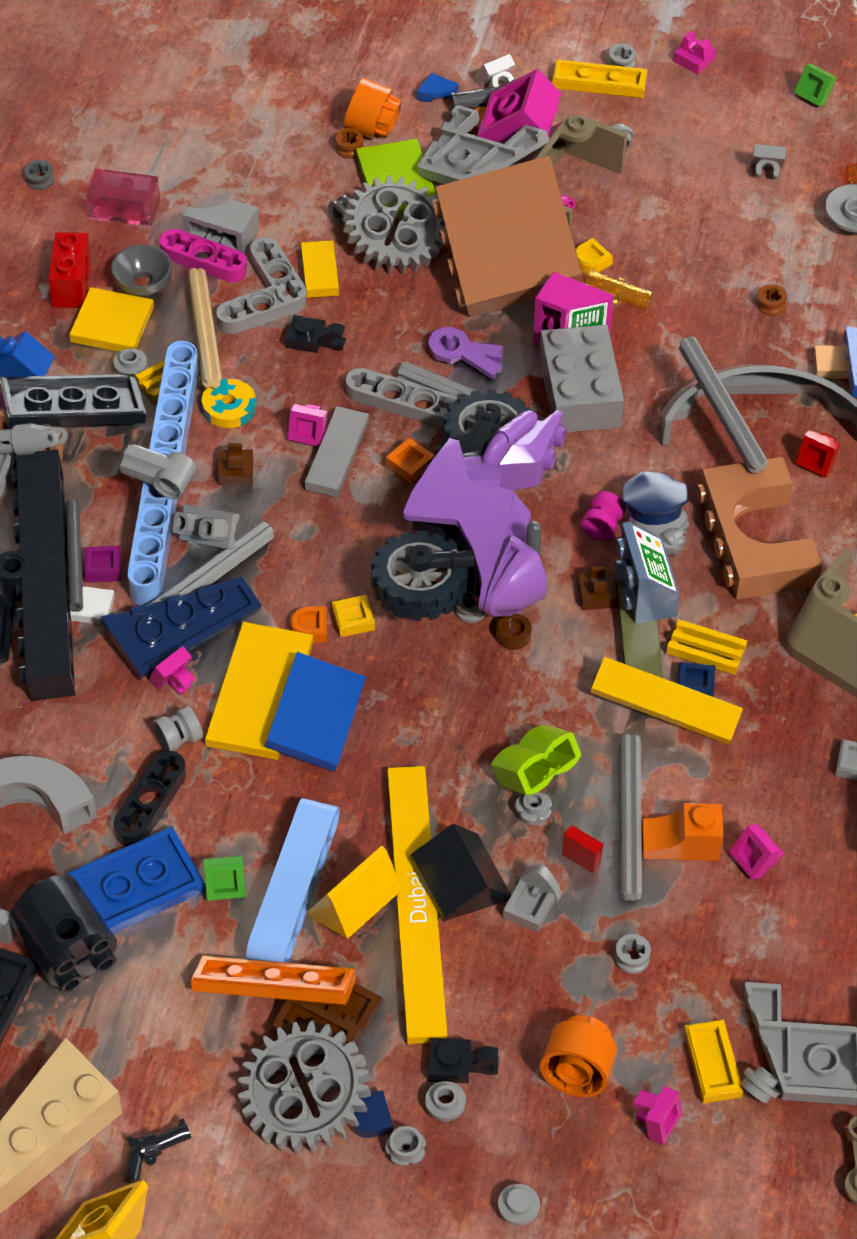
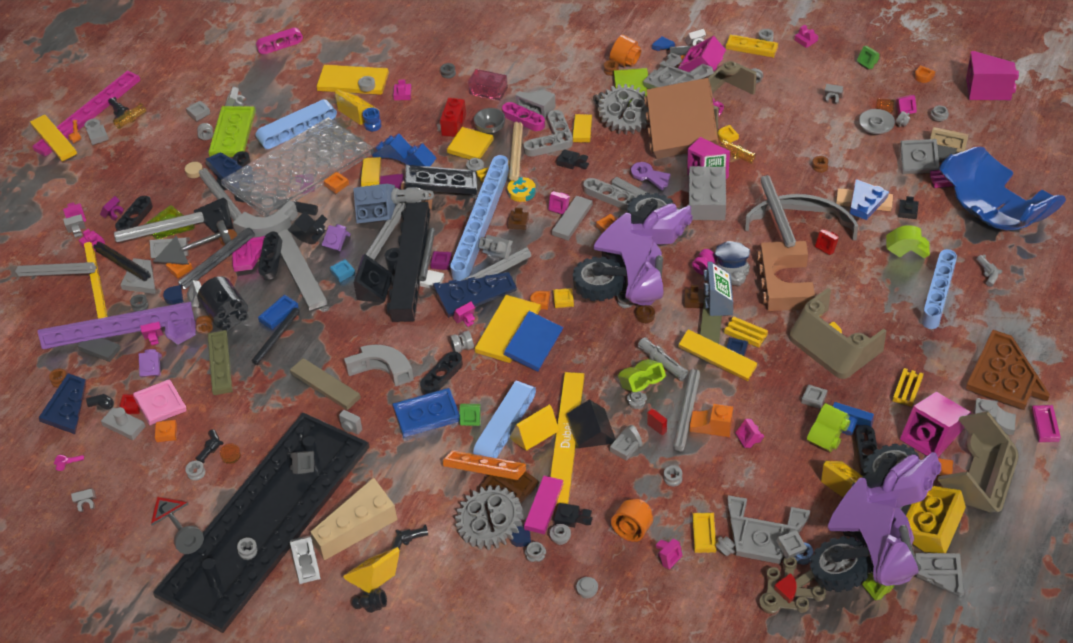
camera: 15 degrees right, 5 degrees down
black cylinder [9,874,117,993] -> none
light grey piece [120,444,197,499] -> none
none -> dark pink tile [524,476,564,535]
none -> light grey pin [638,337,689,381]

